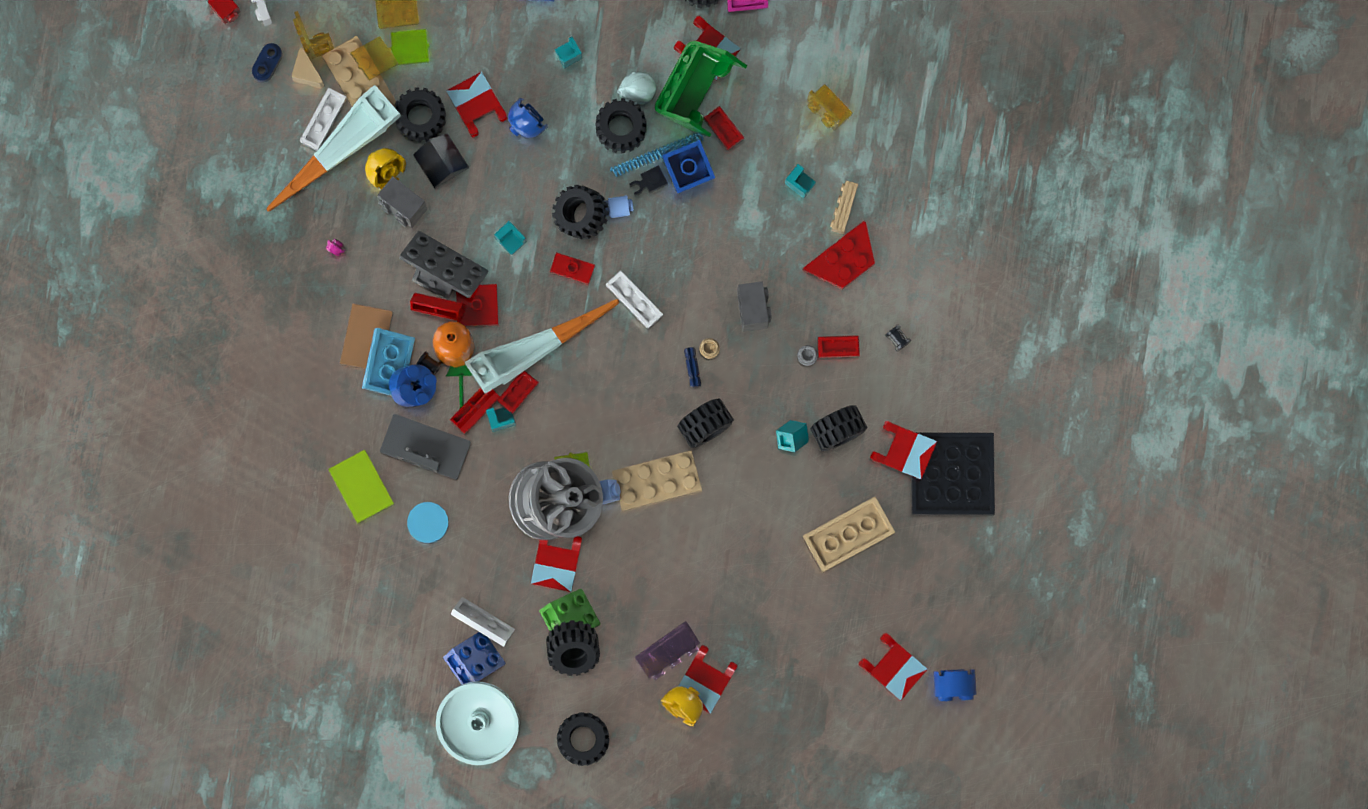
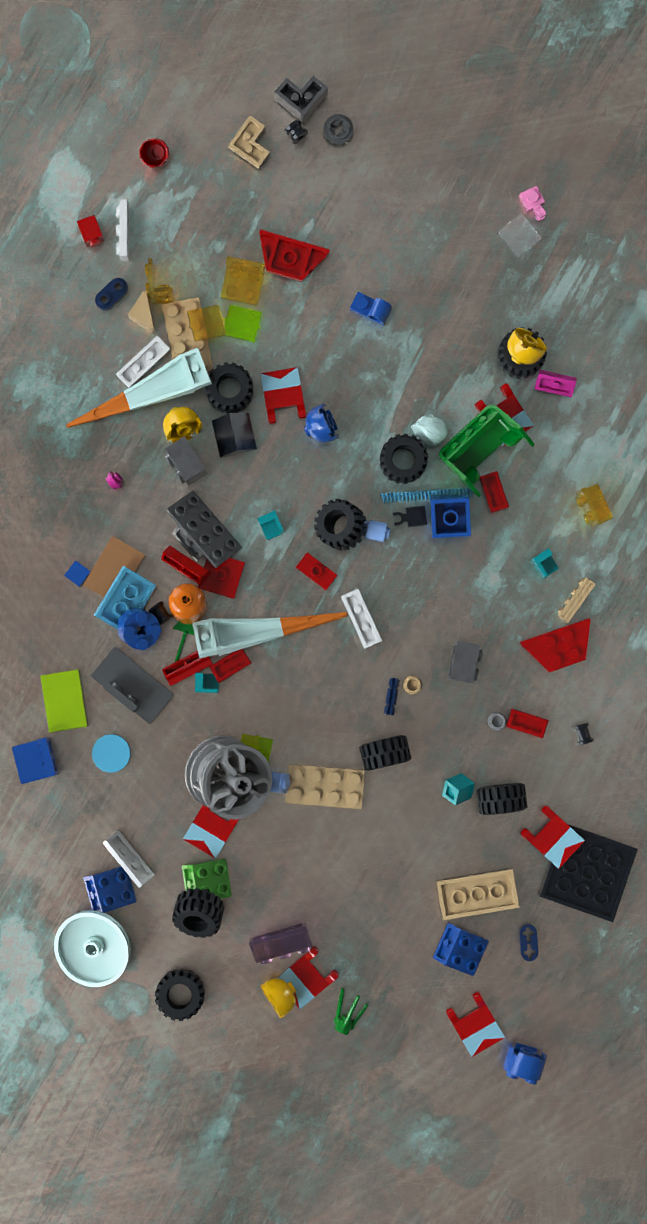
camera: 20 degrees right, 5 degrees up
teal panel [555,36,582,69] -> none
none -> blue bracket [12,737,59,784]
none -> blue tile [64,560,91,587]
none -> green plant [333,988,368,1035]
none -> blue bracket [433,922,489,976]
none -> dark blue beam [519,923,538,961]

